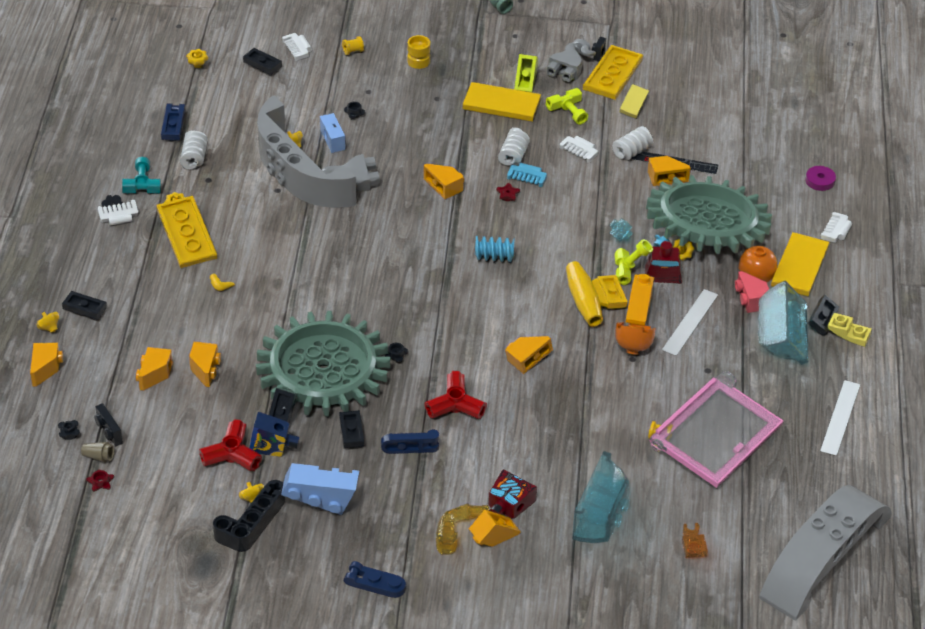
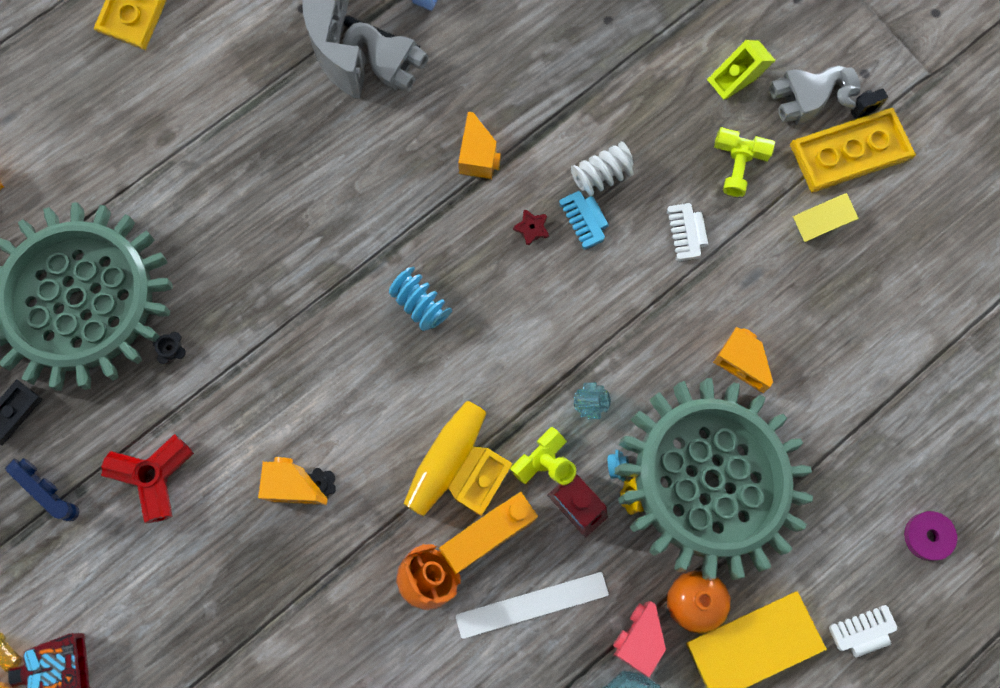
camera: 45 degrees right, 30 degrees up
yellow animal [210,274,235,291] -> none
yellow tile [462,82,541,122] -> none
white piece [612,126,654,160] -> none
black sticker [631,151,719,174] -> none

